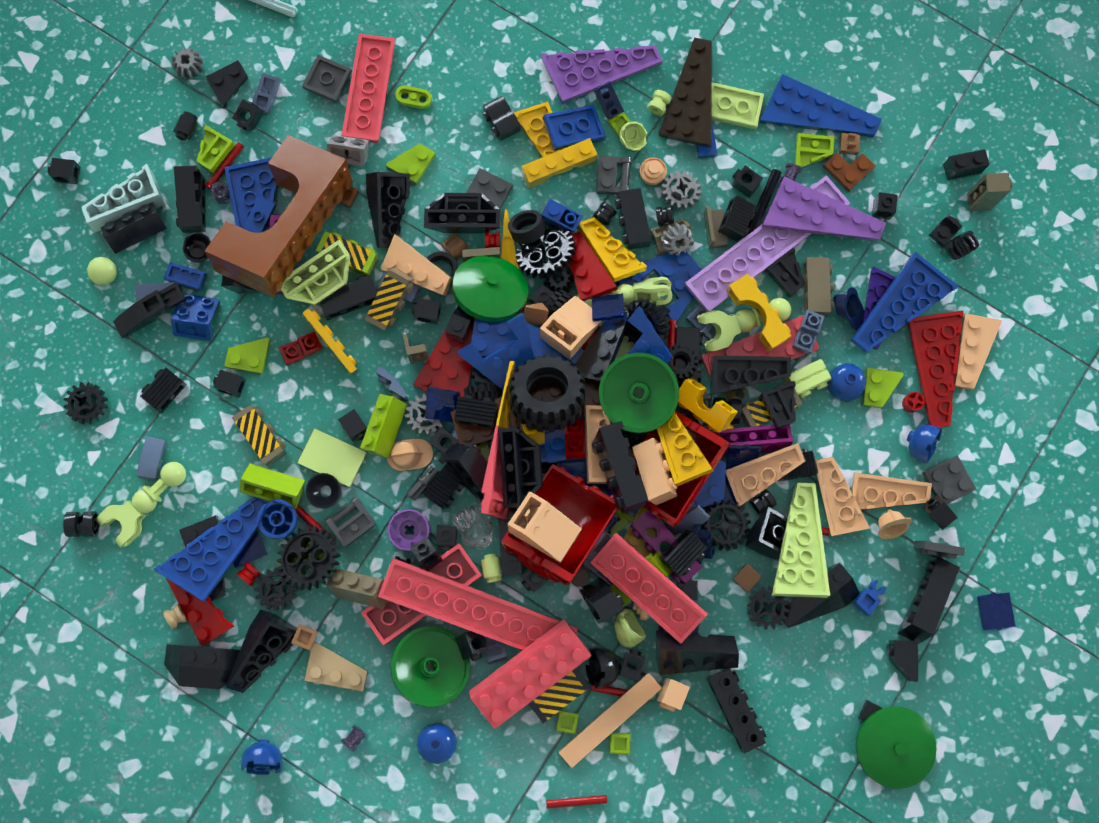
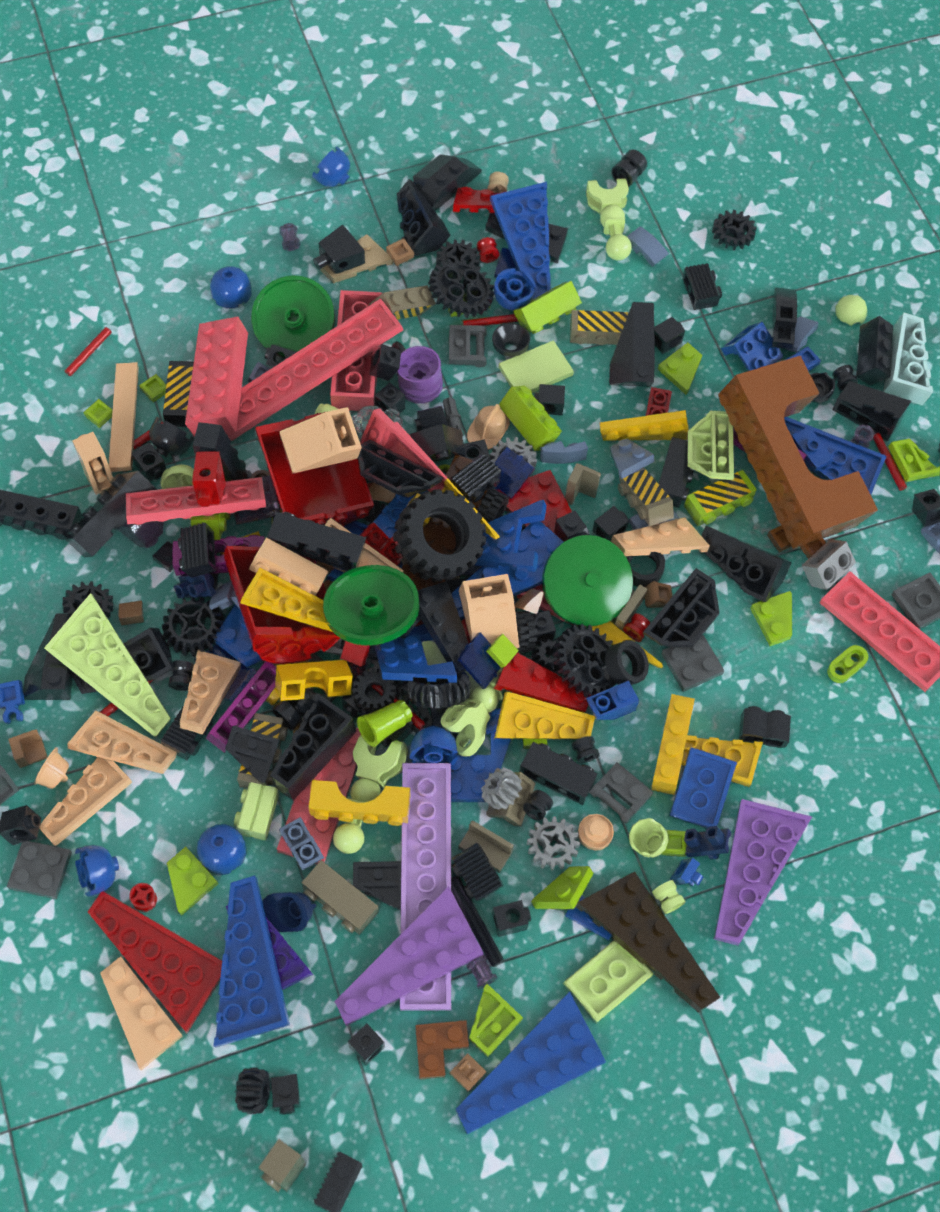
camera: 130 degrees right, 15 degrees down
none -> medium nougat panel [8,729,48,768]
none -> red torso [192,451,226,507]
none -> black torso [313,225,365,274]
none -> lime plant [357,700,412,747]
none -> blue cylinder [409,726,458,766]
none -> lime tile [486,634,519,668]
none -> lime wing [531,866,594,909]
none -> black wedge [609,302,655,387]
none -> sand blue wing [610,438,655,479]
none -> blue tile [670,858,704,886]
none -> black wheel [832,365,858,391]

